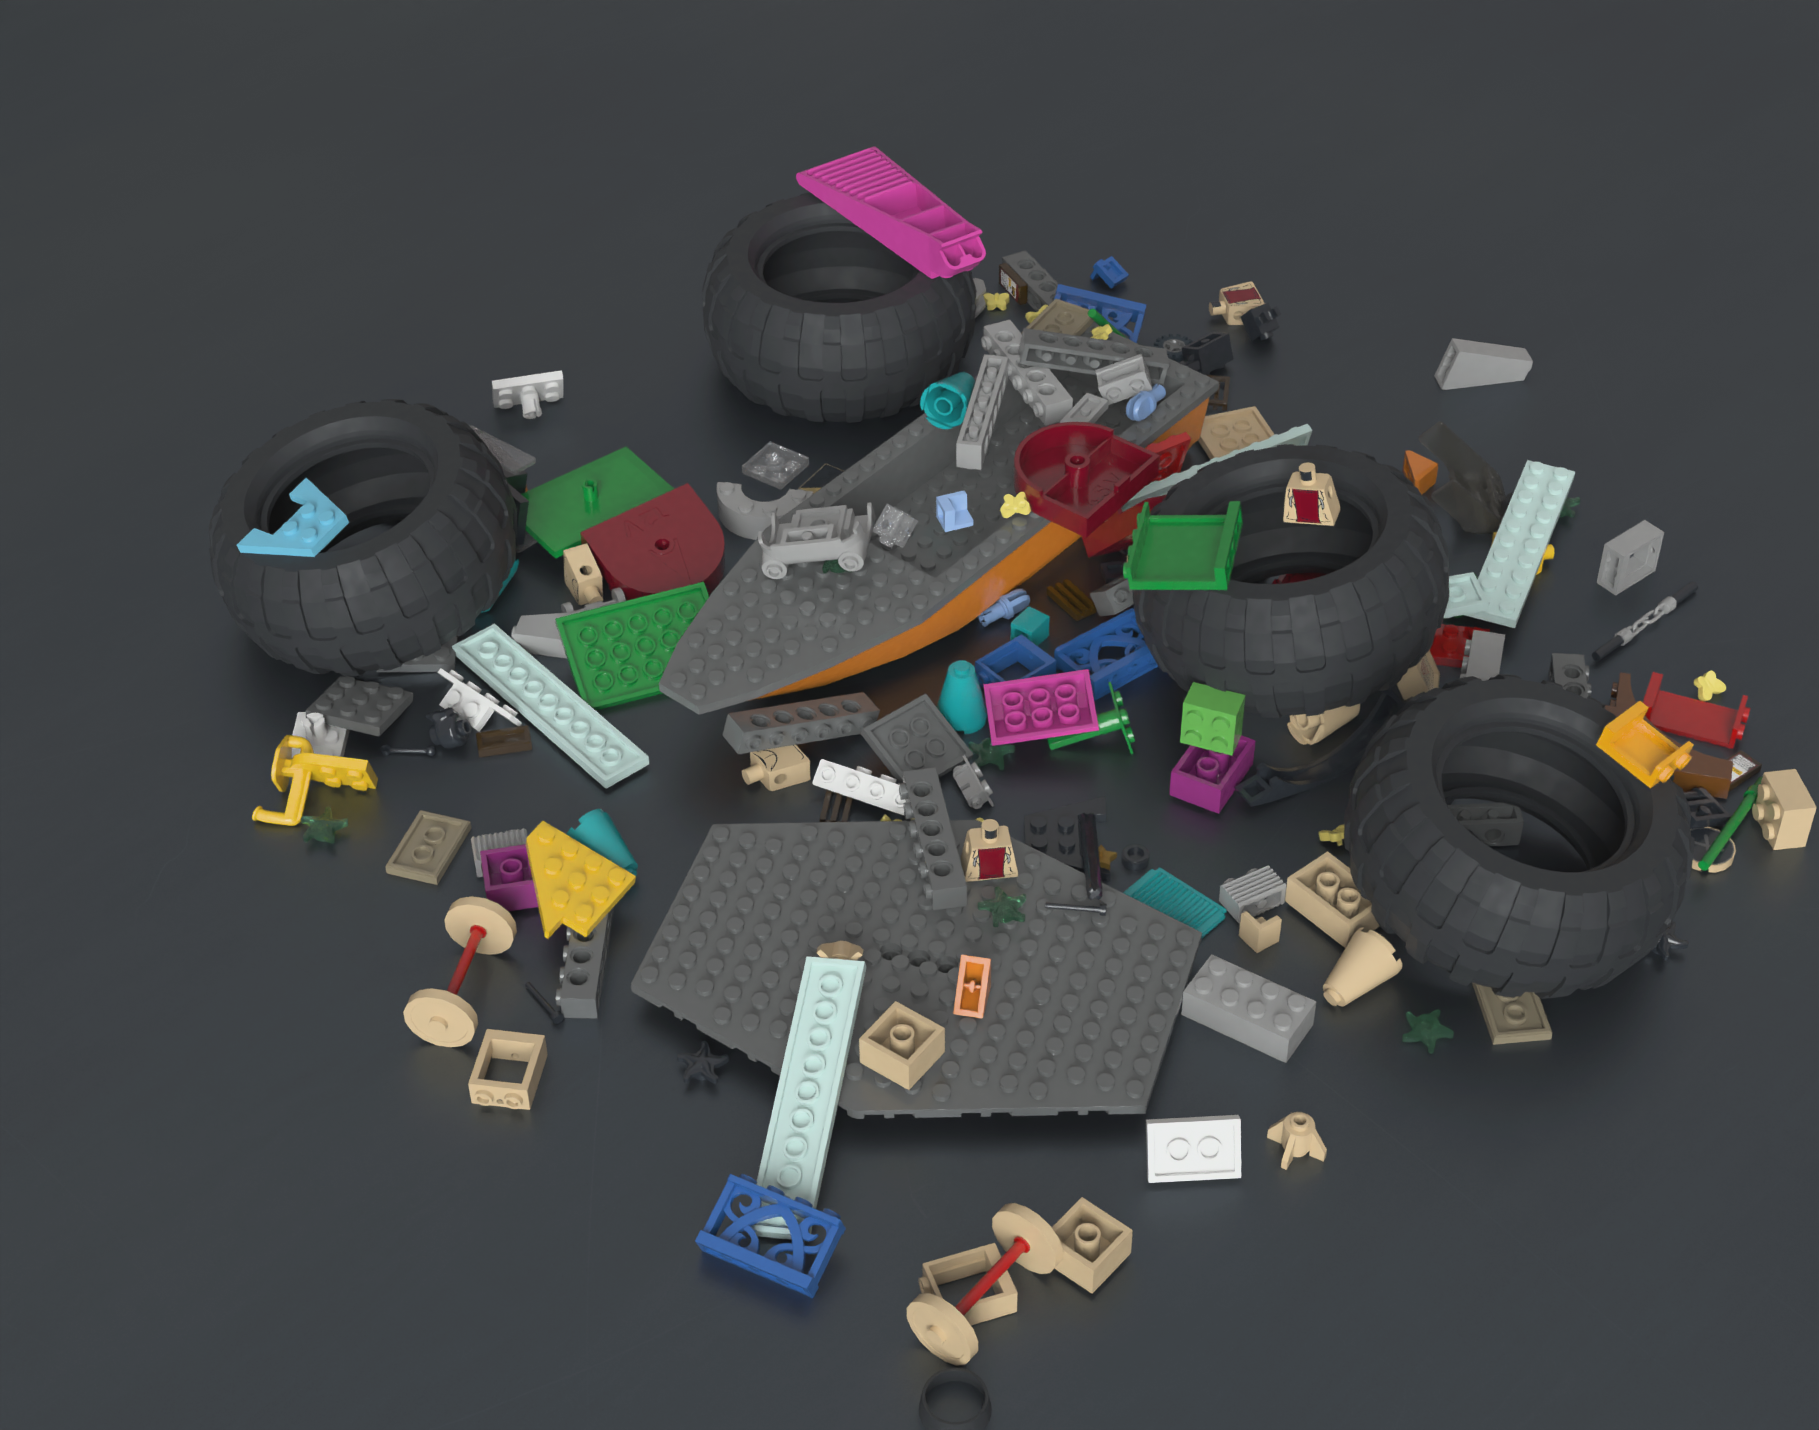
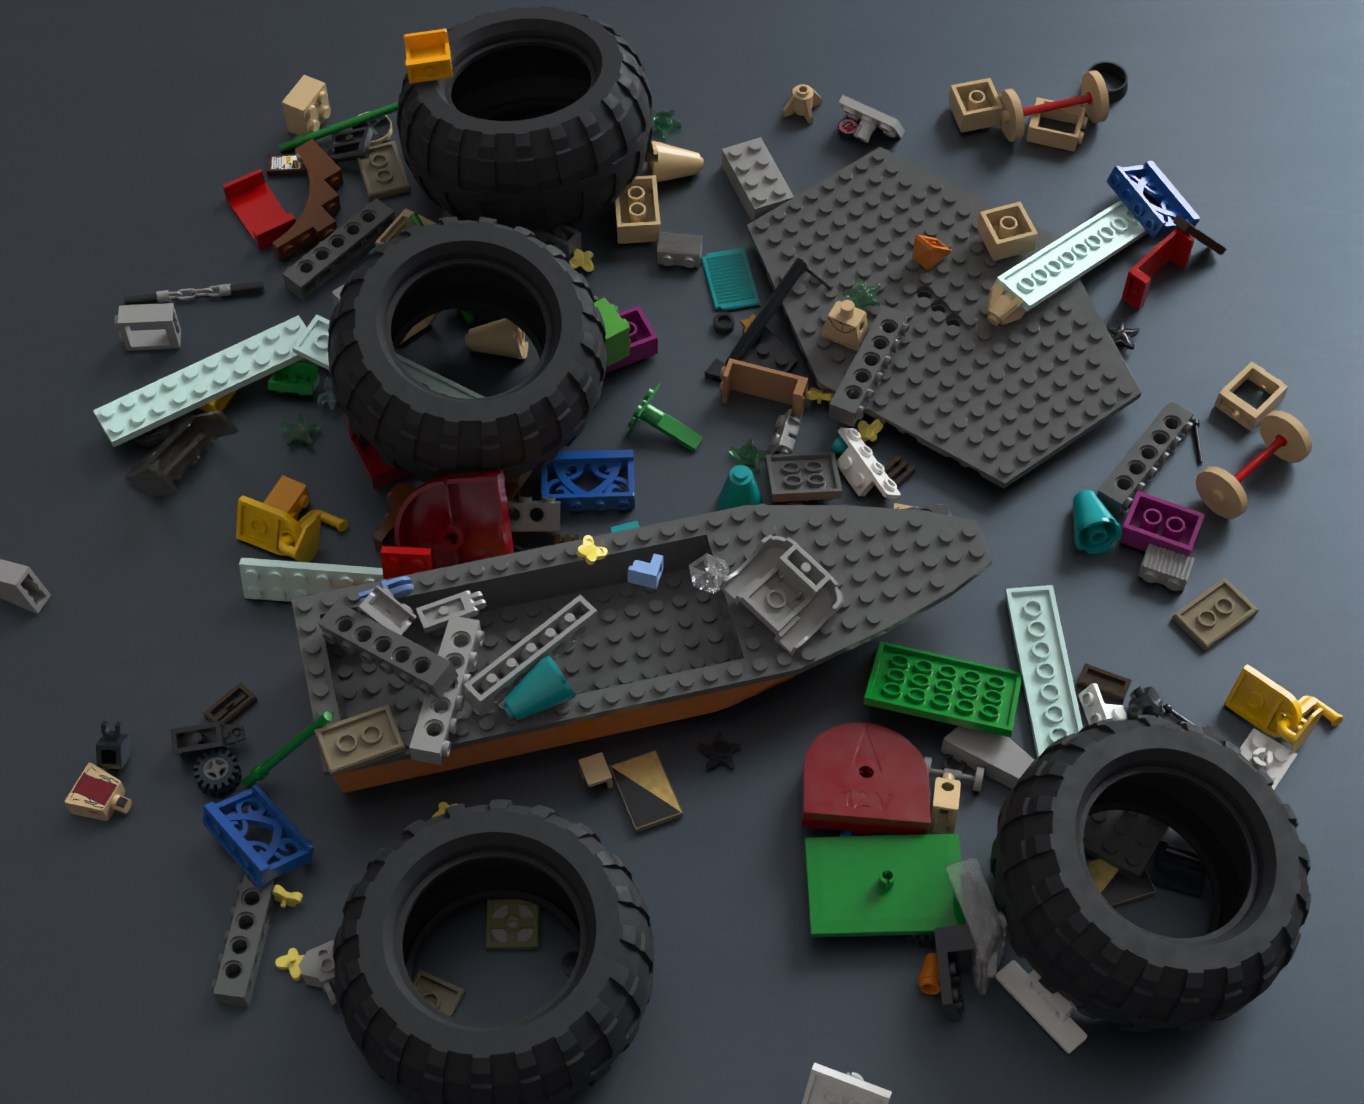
camera: 145 degrees left, 15 degrees up
medium azure wing [237,478,349,557] -> none
clear green animal [301,807,349,844] -> none
yellow wing [526,821,636,939] -> none
light grey brick [717,482,813,540] -> none
clear plate [742,442,809,490] -> none
dark pink brick [796,146,986,279] -> none
blue window [975,634,1057,688] -> none
dark pink slope [983,669,1099,746] -> none
dark brown tile [999,263,1028,305] -> none
dark red piece [1014,422,1160,538] -> none
blue bracket [1090,256,1129,289] -> none
light yellow piece [1090,324,1113,340] -> none
green panel [1123,501,1243,590] -> none
tan plate [1198,406,1275,460] -> none
tan panel [1239,911,1282,953] -> none
tan torso [1283,463,1341,526] -> none
orange slope [1402,450,1439,494] -> none
light yellow piece [1694,671,1726,702] -> none
none -> medium nougat panel [719,358,808,421]
none -> red panel [1121,227,1195,311]
none -> dark brown tile [1173,215,1227,255]

